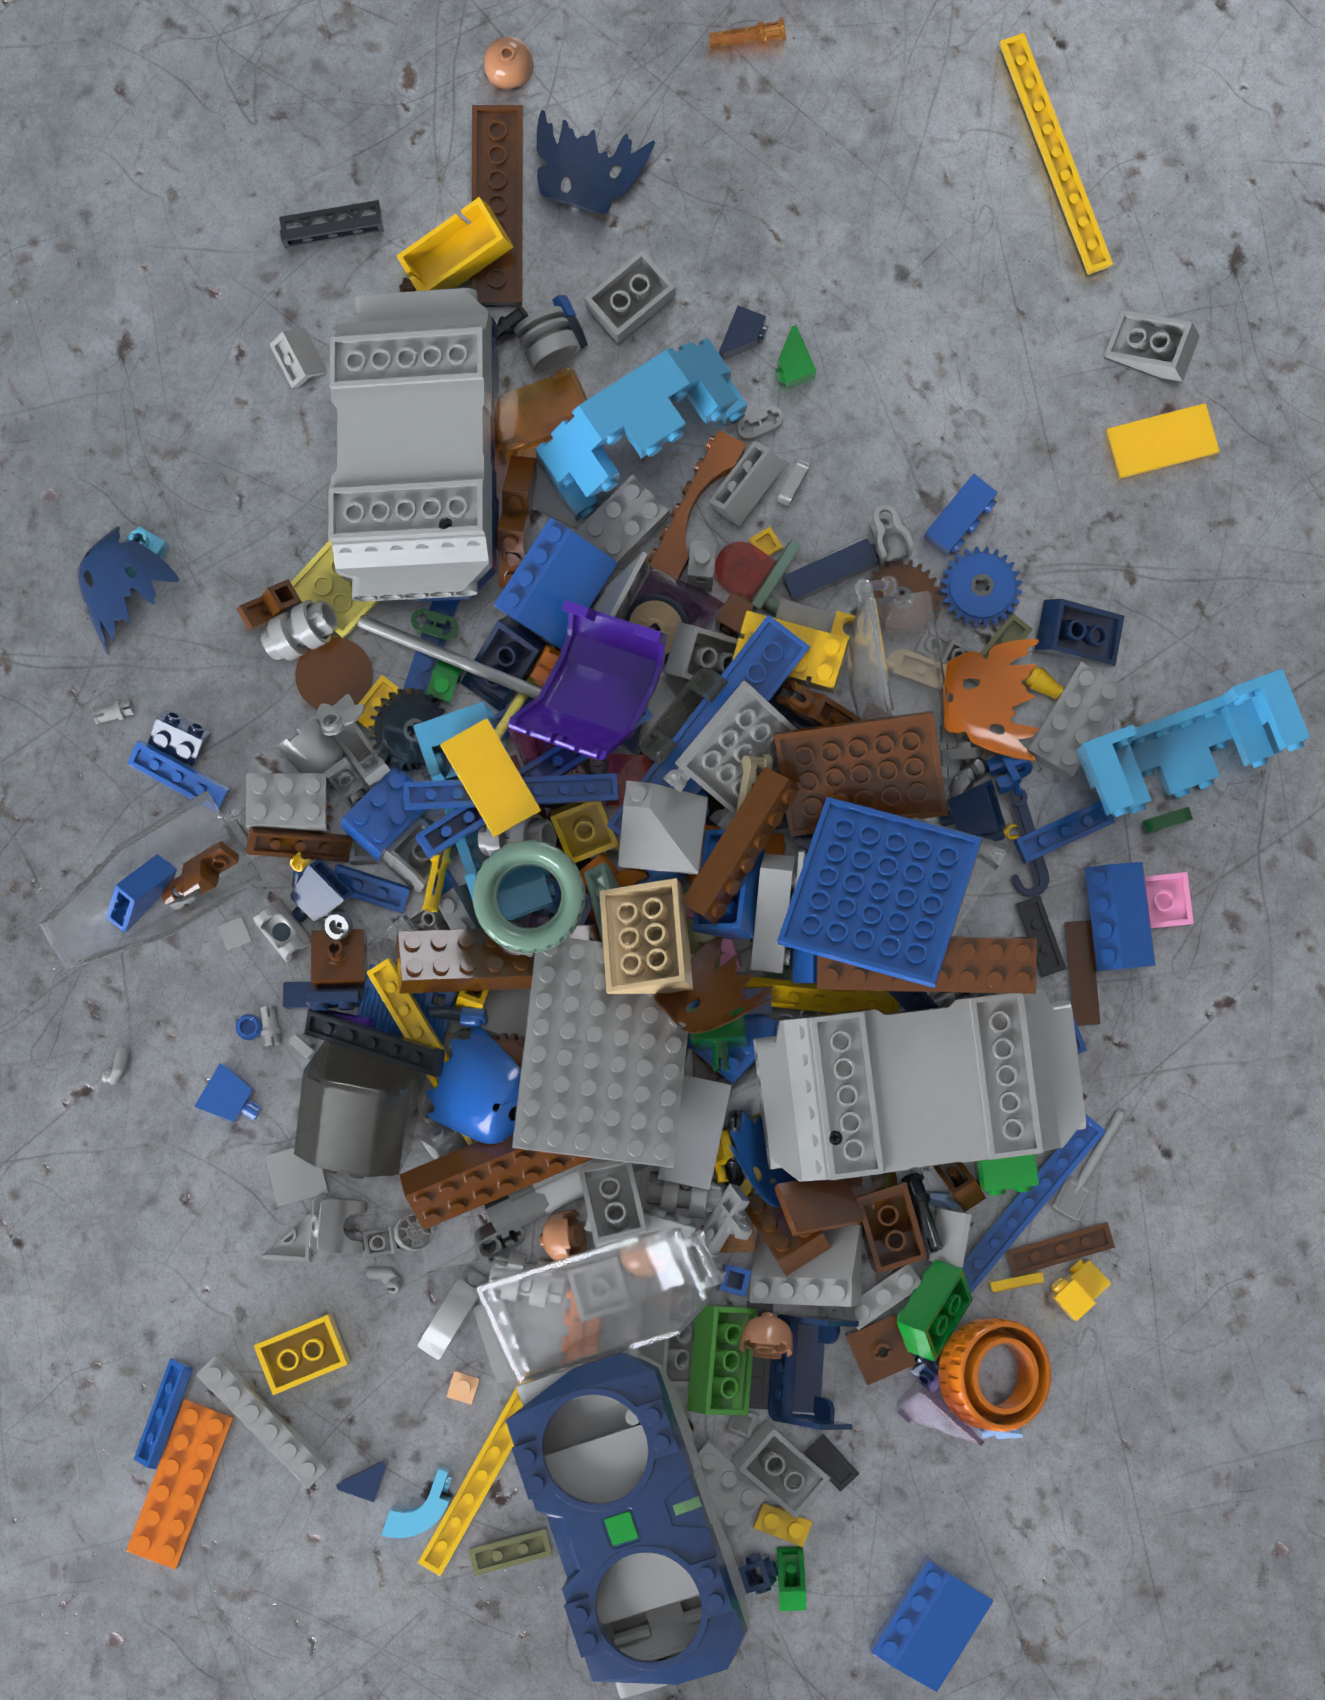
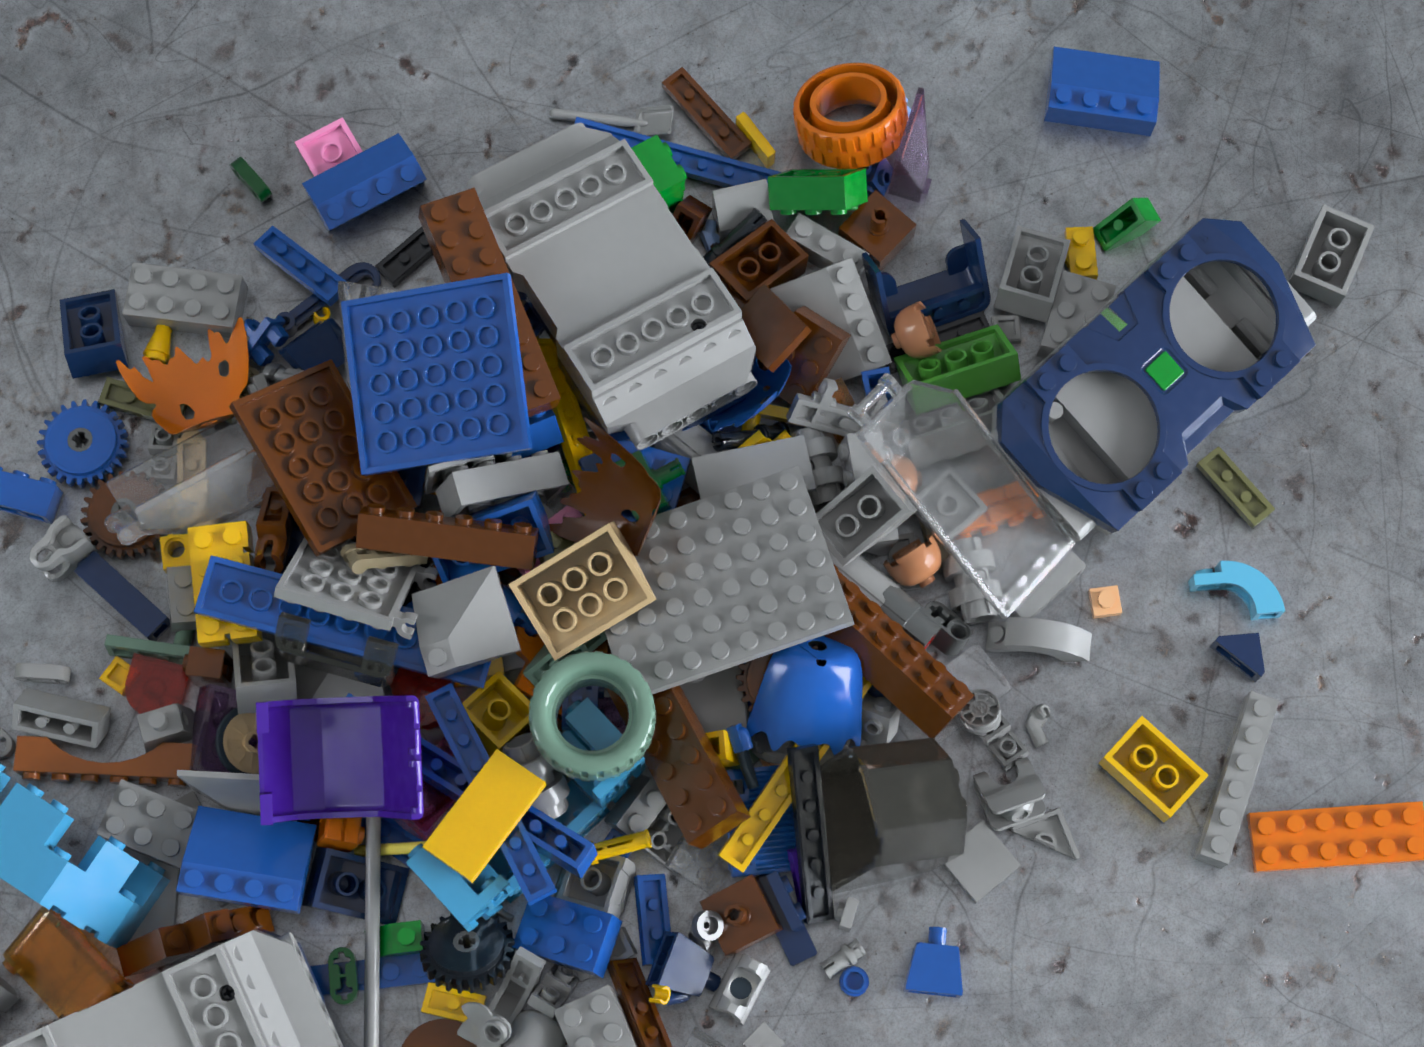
camera: 120 degrees left, 10 degrees down
blue plate [134,1358,193,1469] -> none
yellow plate [418,1375,533,1576] -> none
dark blue brick [738,1553,778,1594] -> none
black tile [804,1433,859,1492] -> none
yellow brick [1048,1259,1111,1321] -> none
reddish brown tile [1064,920,1101,1026] -> none
dark azure brick [1076,668,1310,817] -> none

